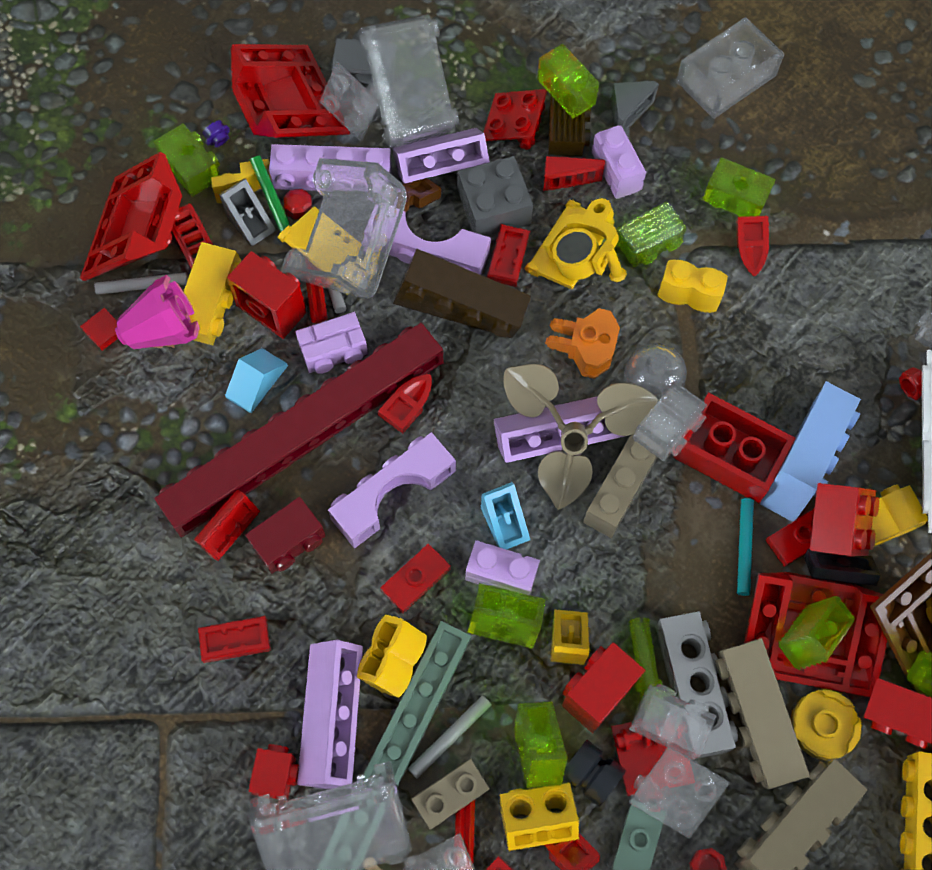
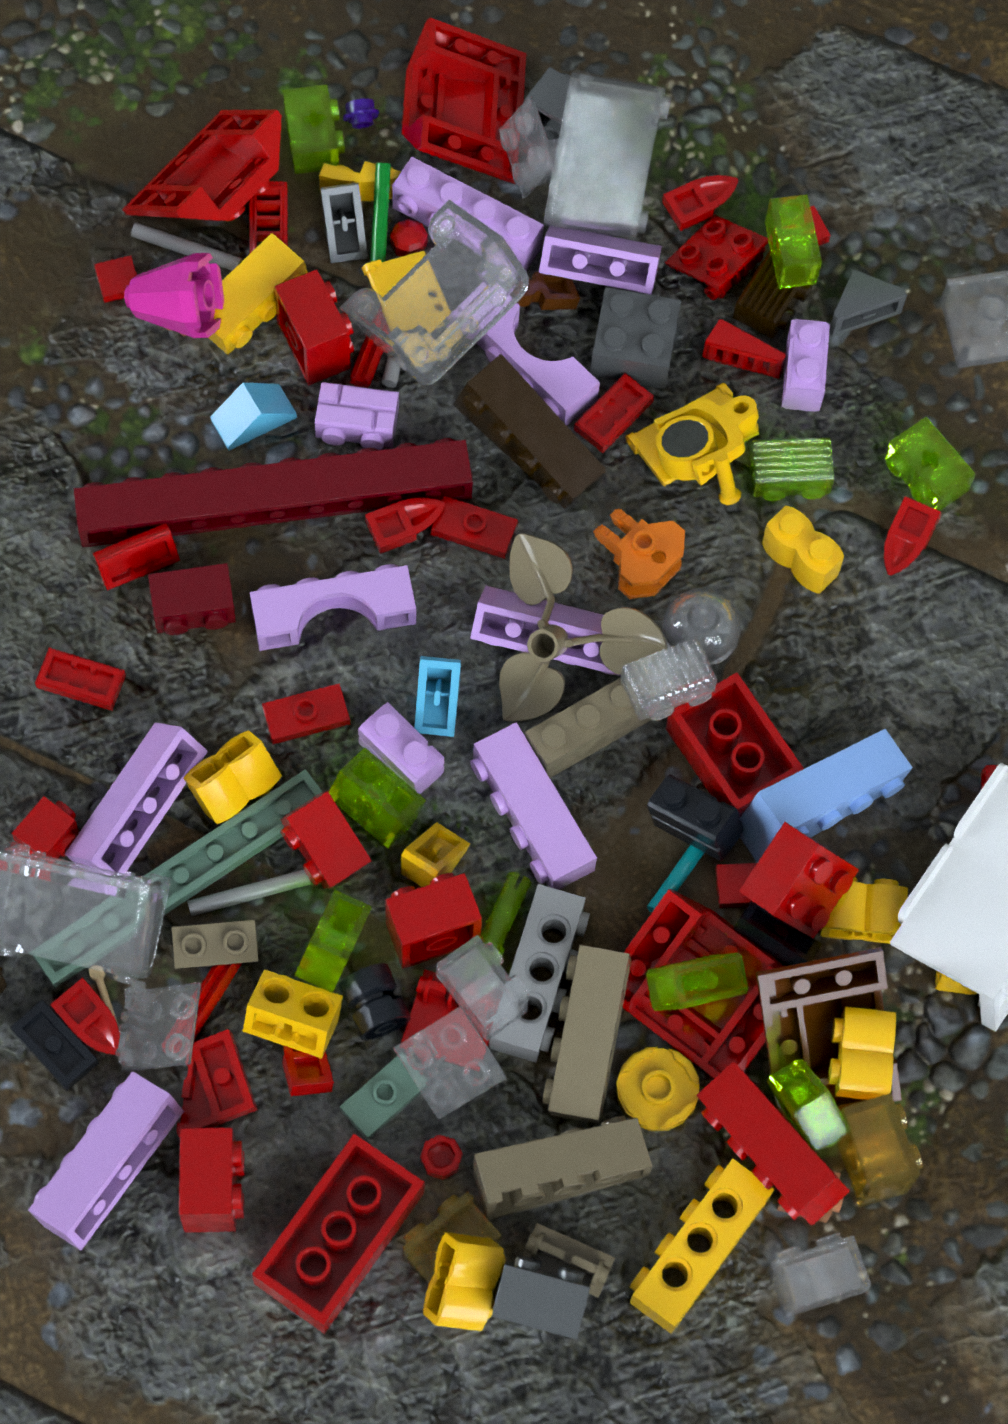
camera: 25 degrees right, 0 degrees up
none -> red brick [280,791,372,888]
none -> red plate [431,496,518,559]
none -> lavender brick [470,722,597,890]
none -> black brick [647,774,744,861]
none -> red plate [662,175,739,231]

